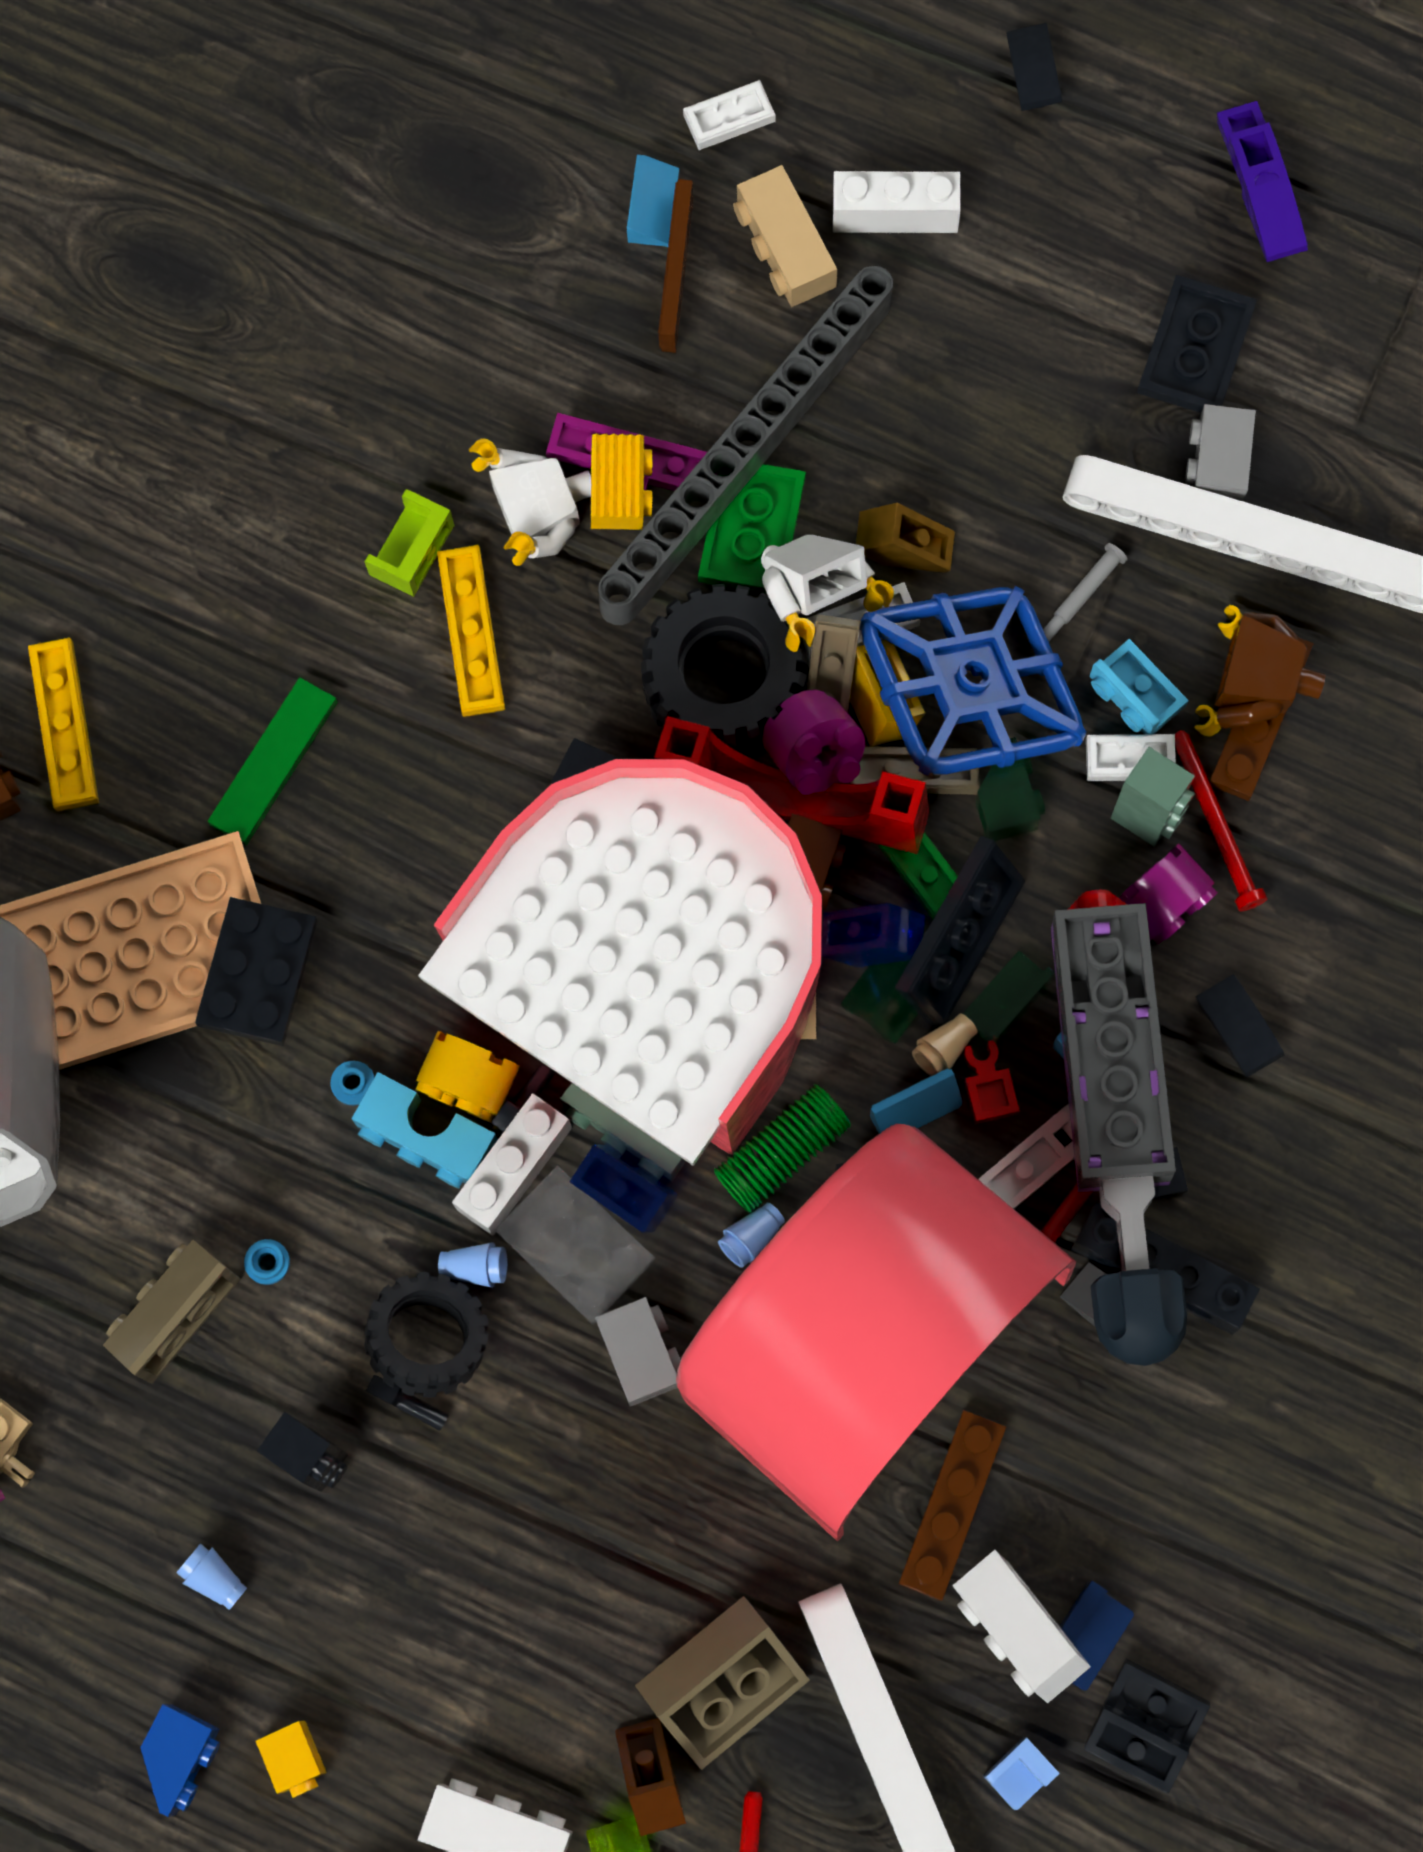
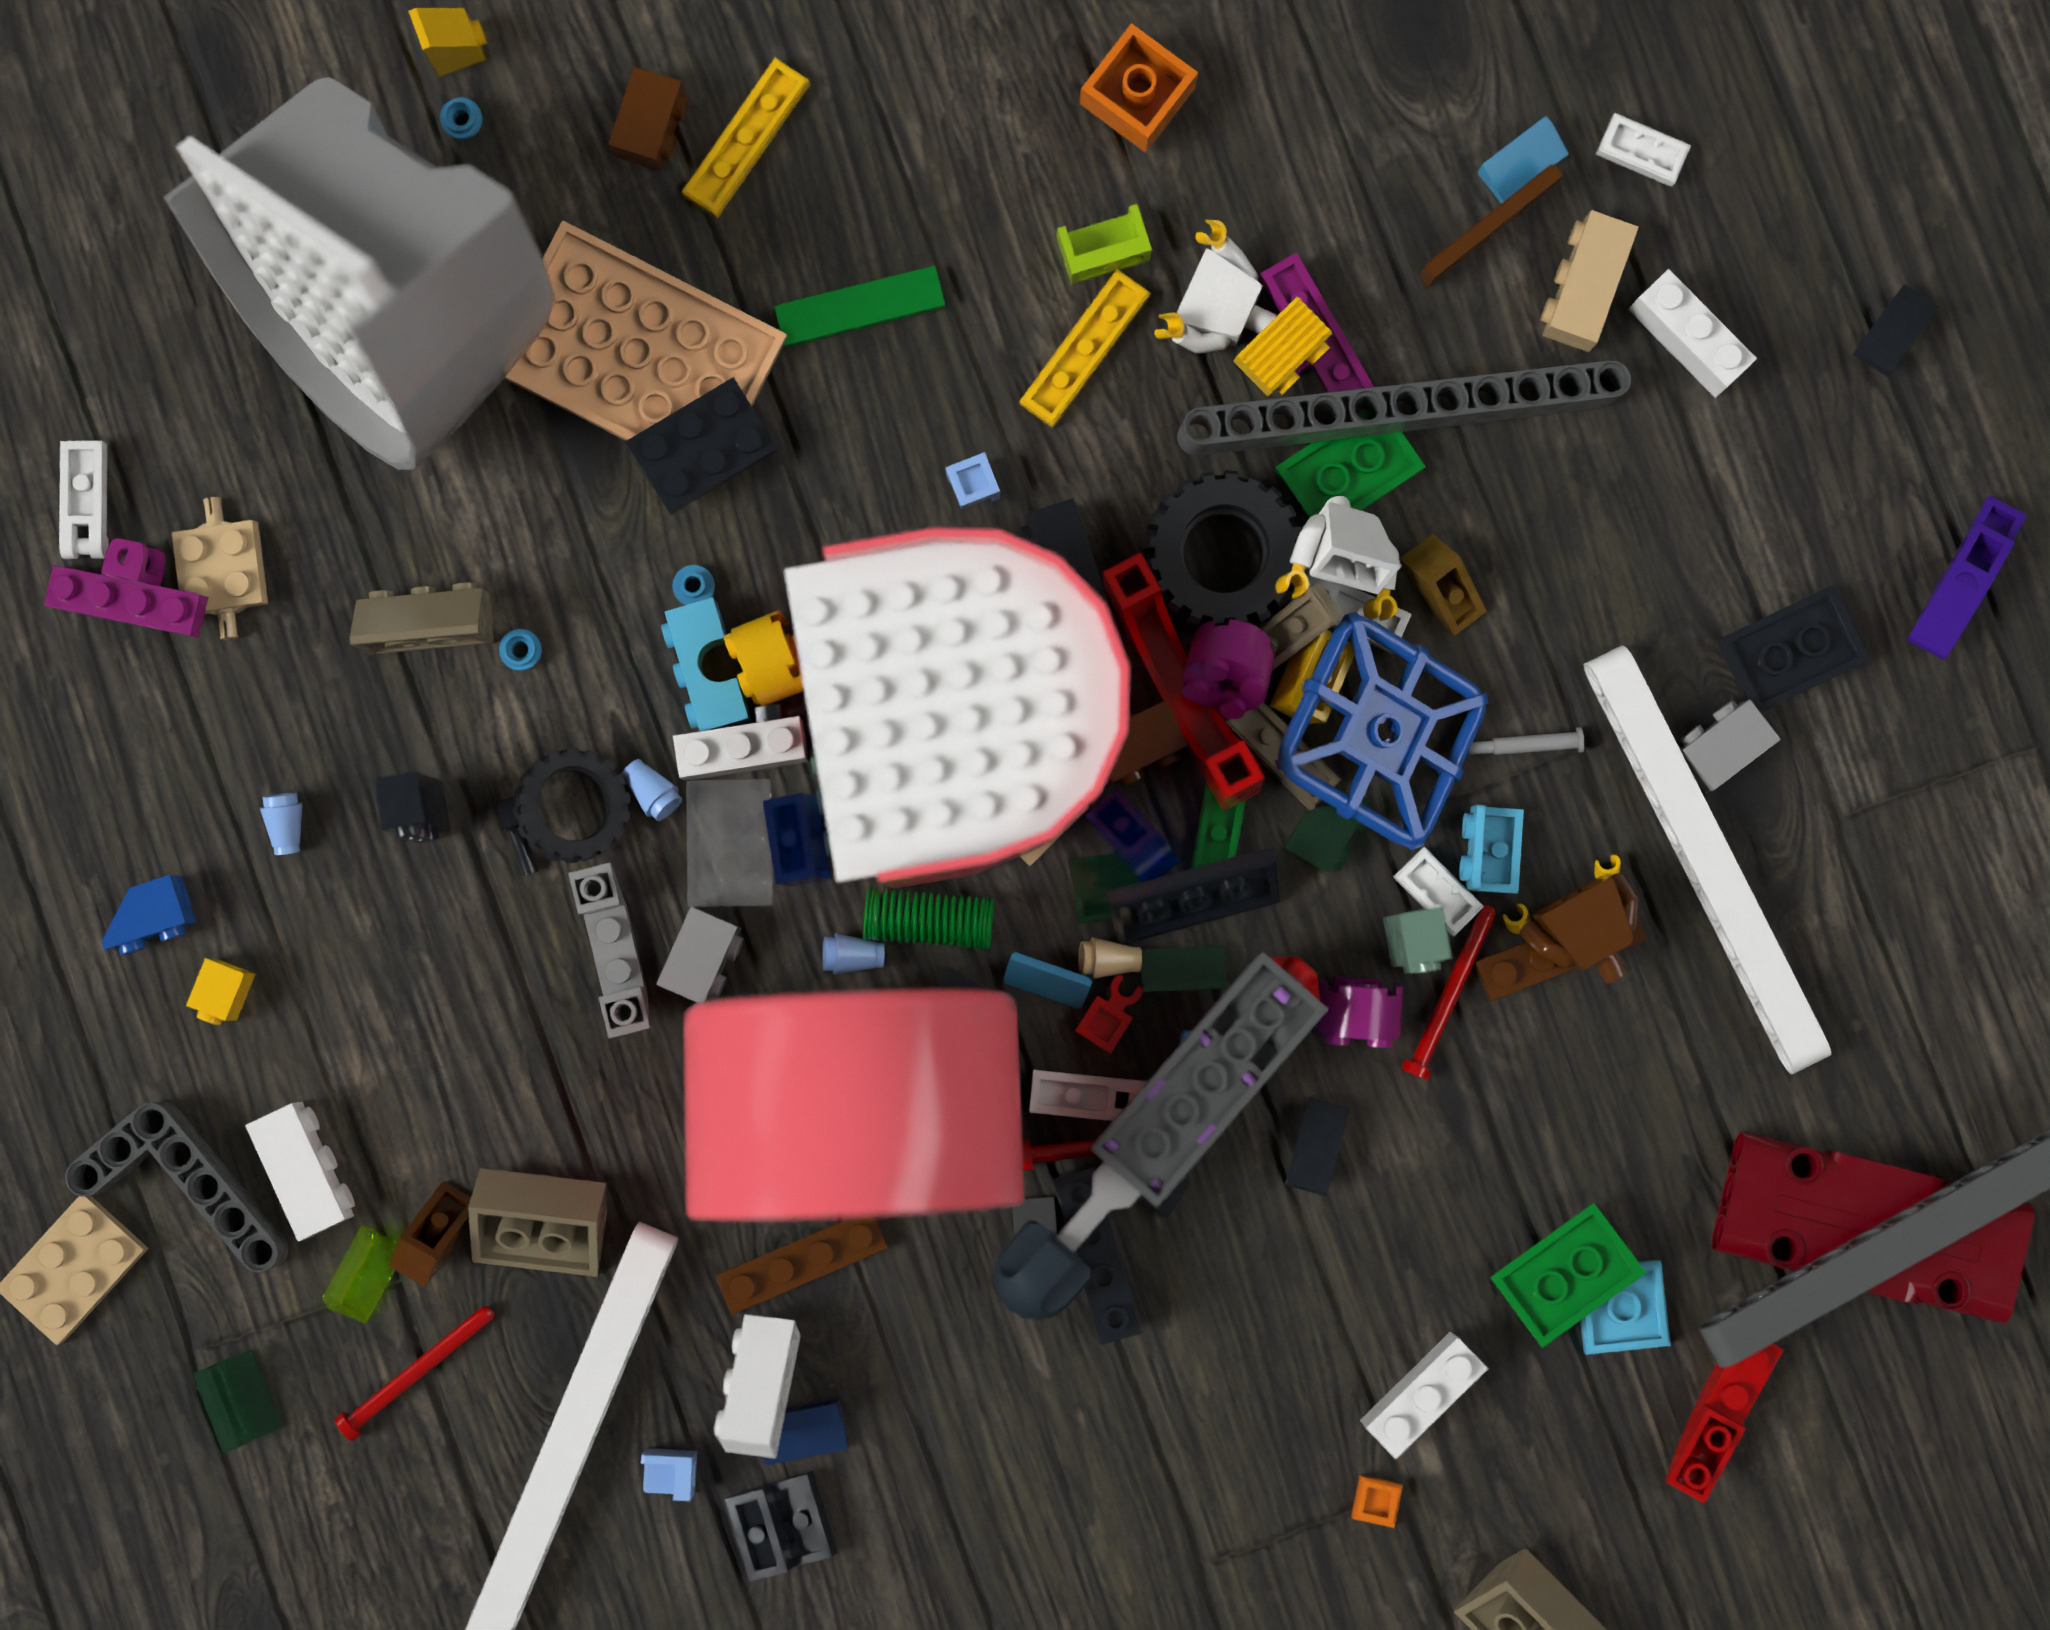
camera: 40 degrees right, 10 degrees up
none -> light grey slope [568,863,651,1038]
none -> light blue panel [945,452,1000,509]
none -> orange brick [1080,23,1198,153]

